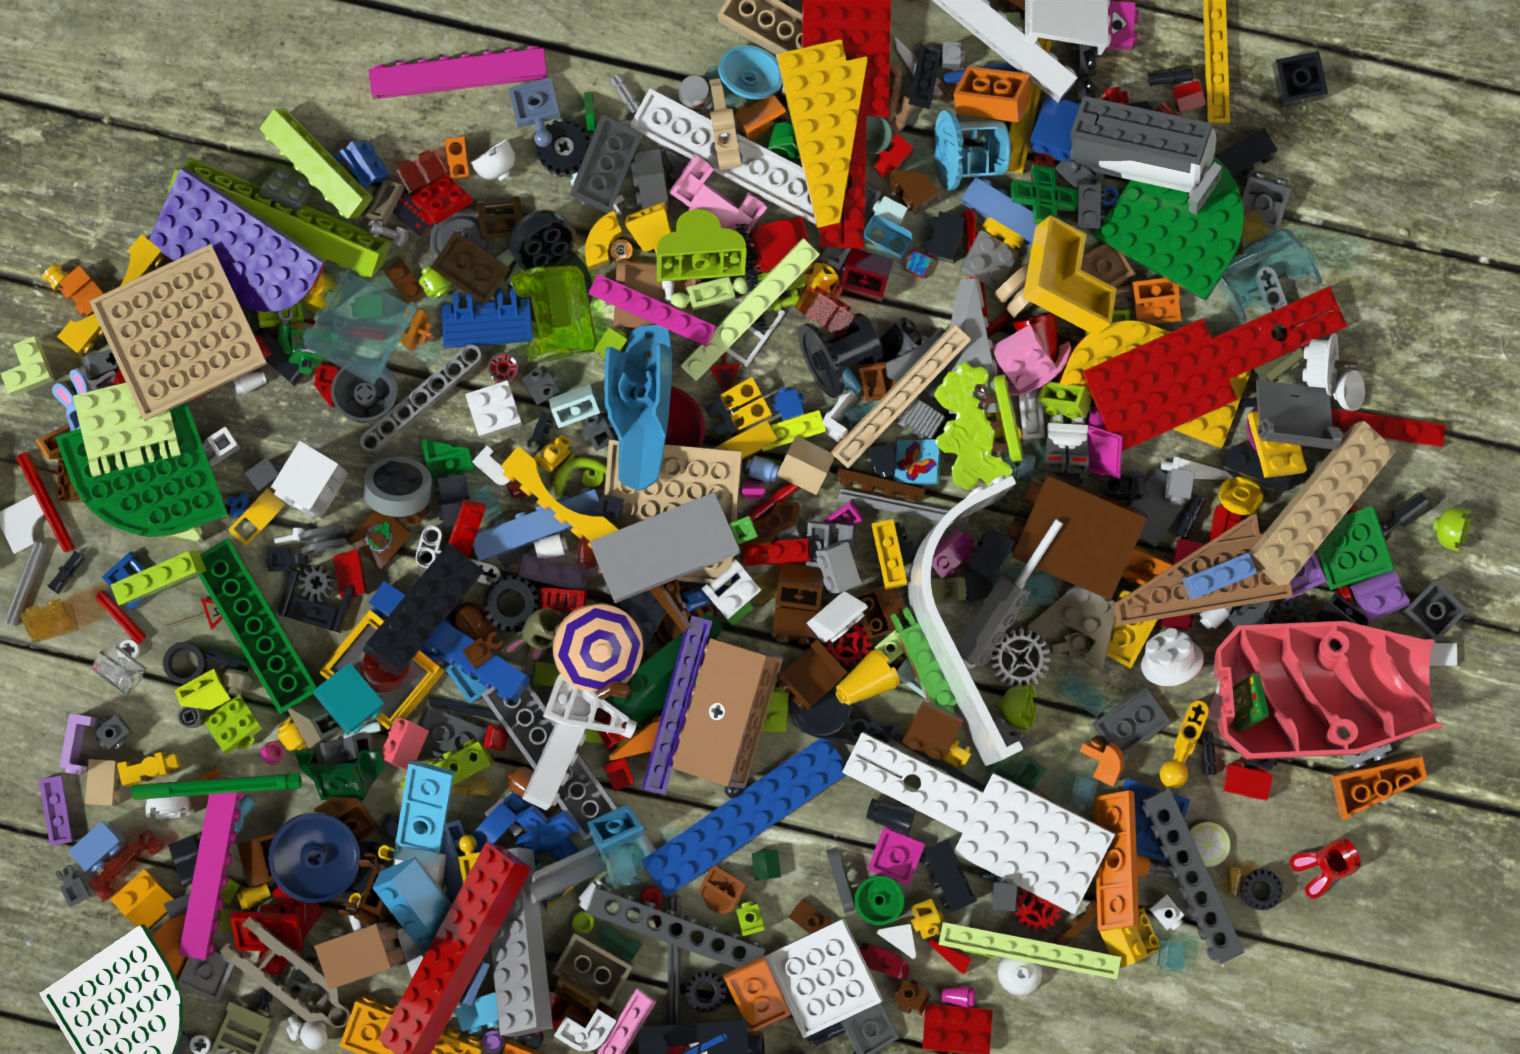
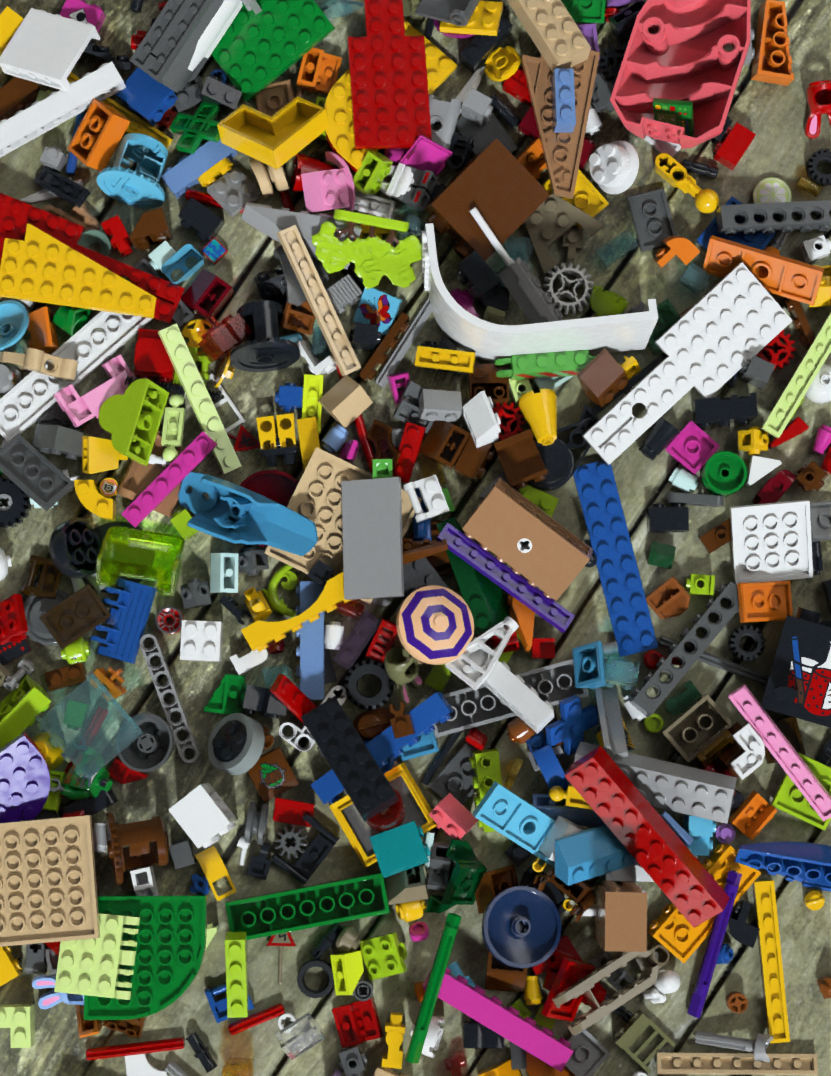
camera: 70 degrees left, 0 degrees up
reddish brown arm [596,681,631,700] -> none
none -> reddish brown piece [106,813,169,885]
none -> yellow piece [214,351,235,388]
none -> red slope [332,997,383,1048]
none -> light grey piece [429,94,462,150]
none -> black brick [647,504,689,533]
none -> light aqua brick [669,467,699,493]

